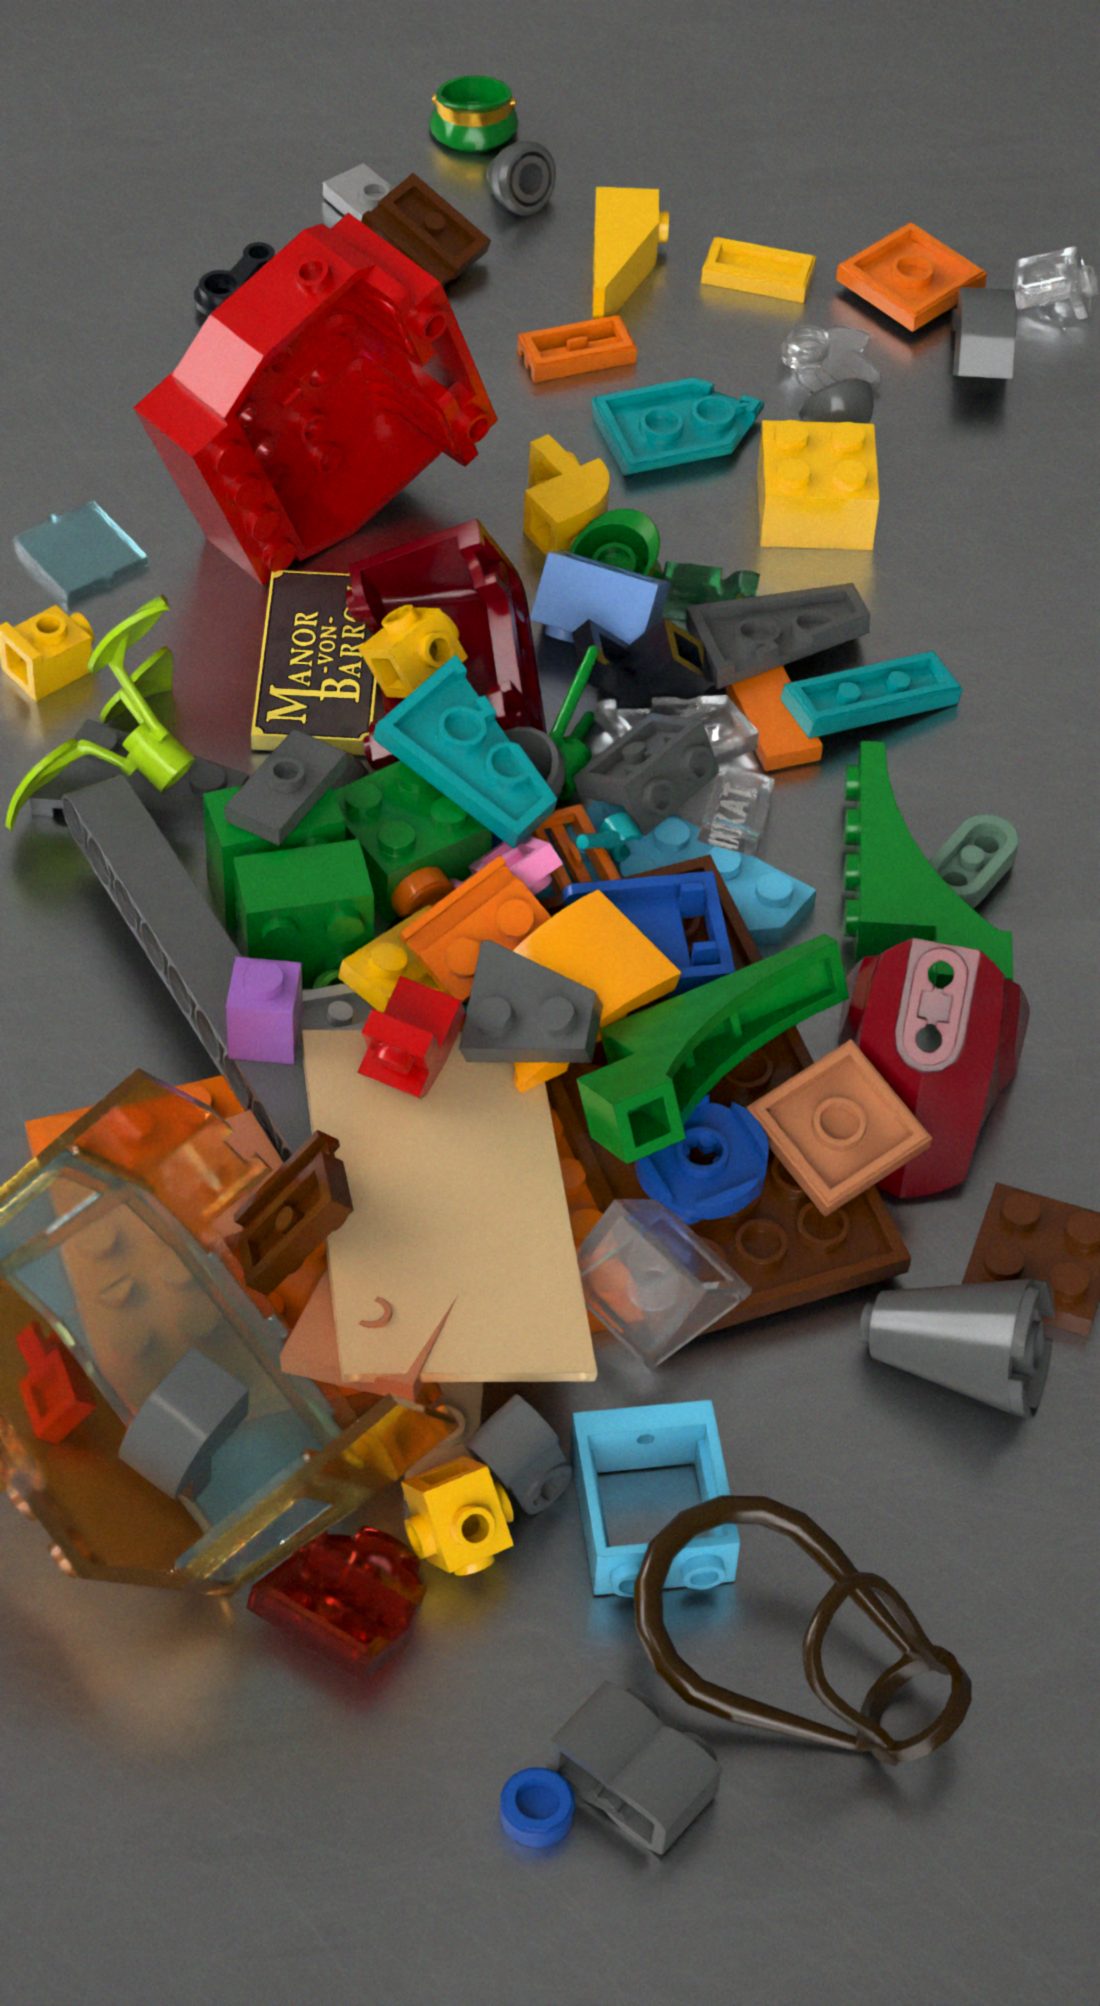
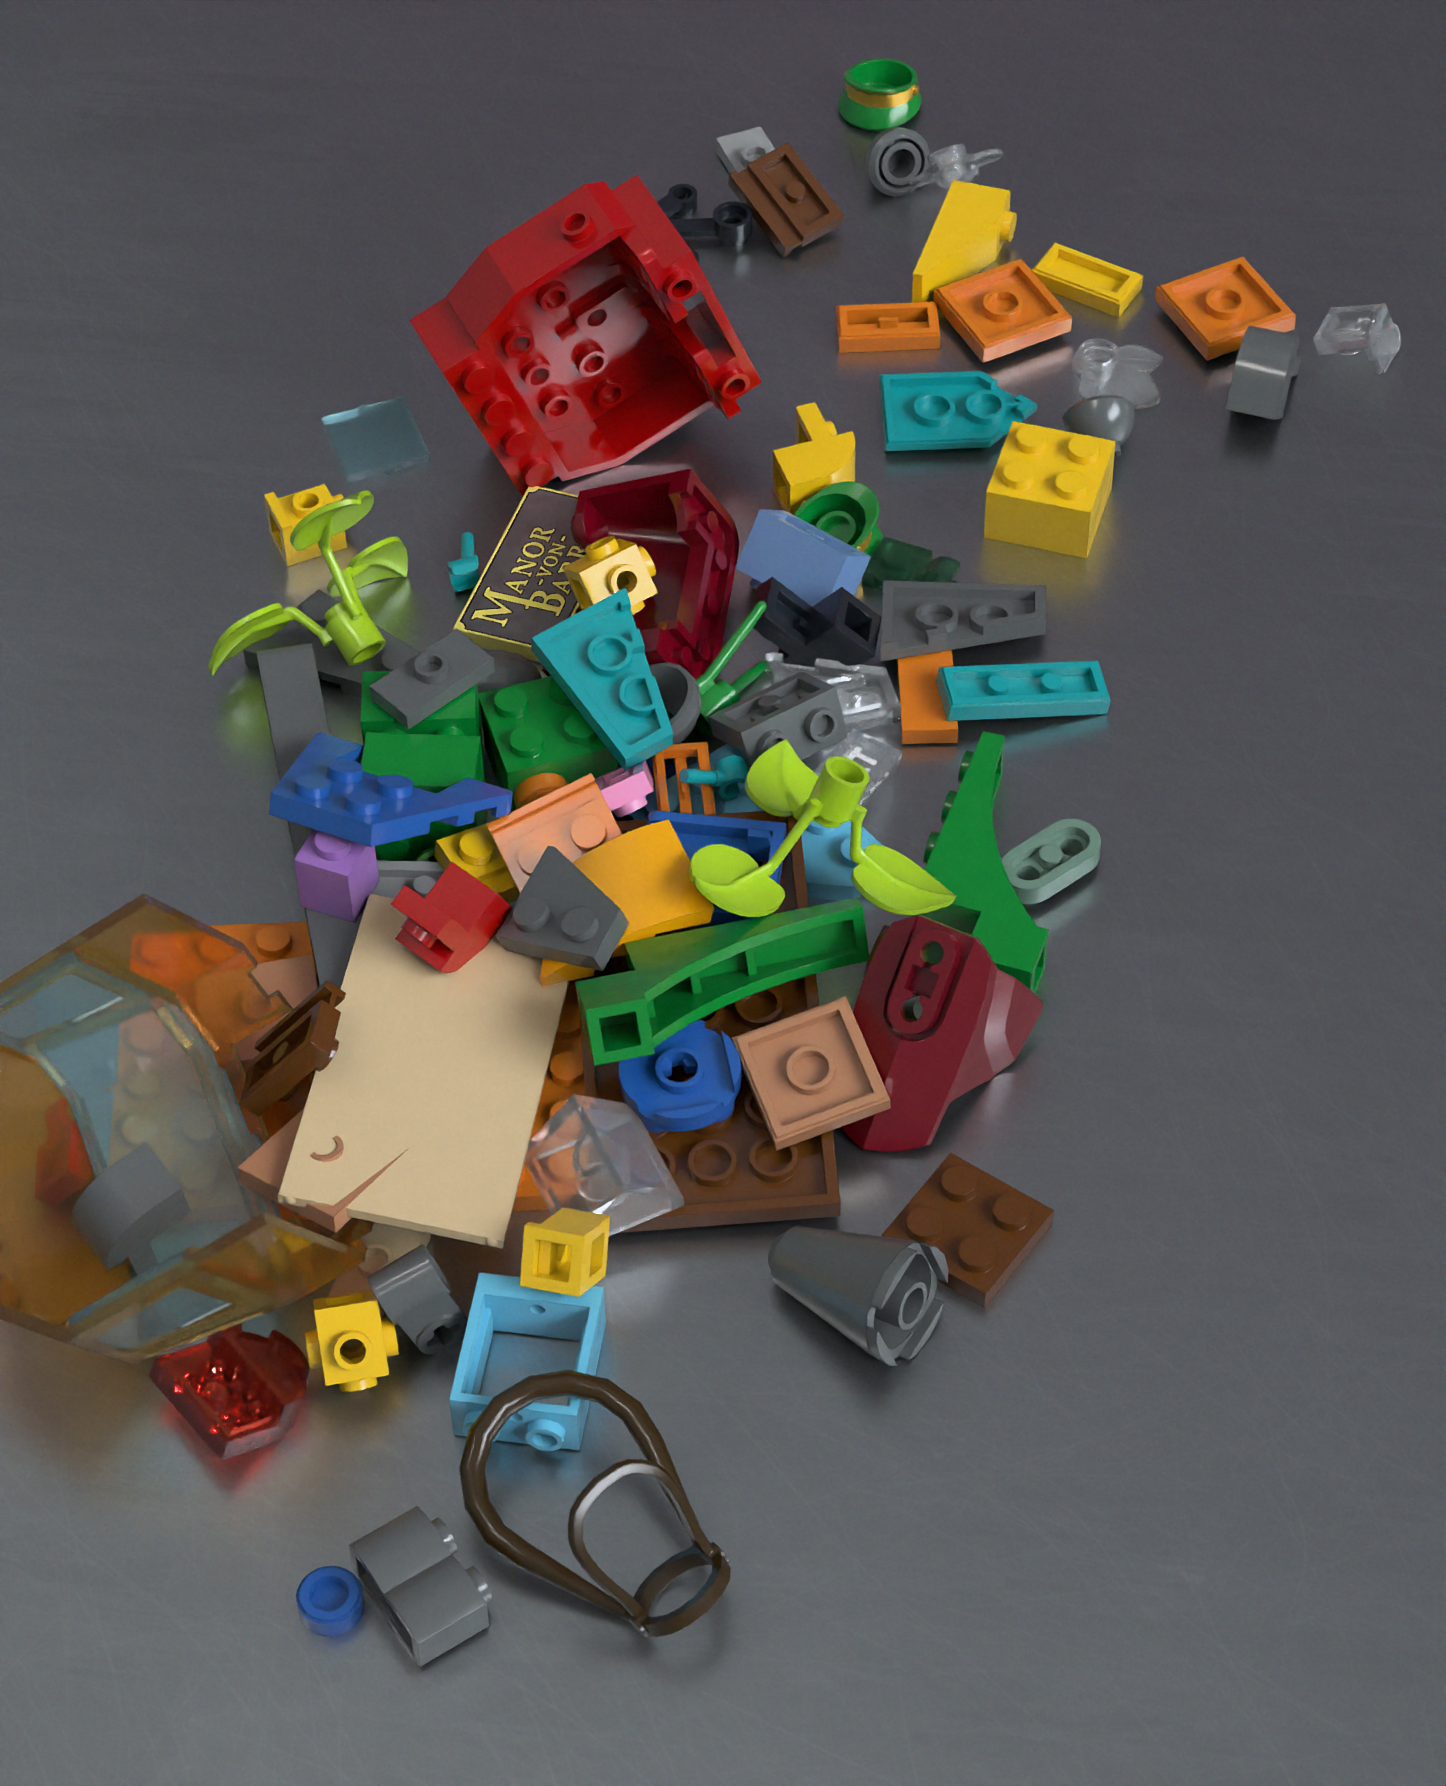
camera: 20 degrees right, 0 degrees up
none -> blue wing [269,732,513,847]
none -> teal hand [447,532,480,593]
none -> yellow brick [520,1208,610,1297]
none -> lime plant [689,739,956,917]
none -> clear plate [908,144,1004,188]
none -> orange plate [933,259,1072,363]

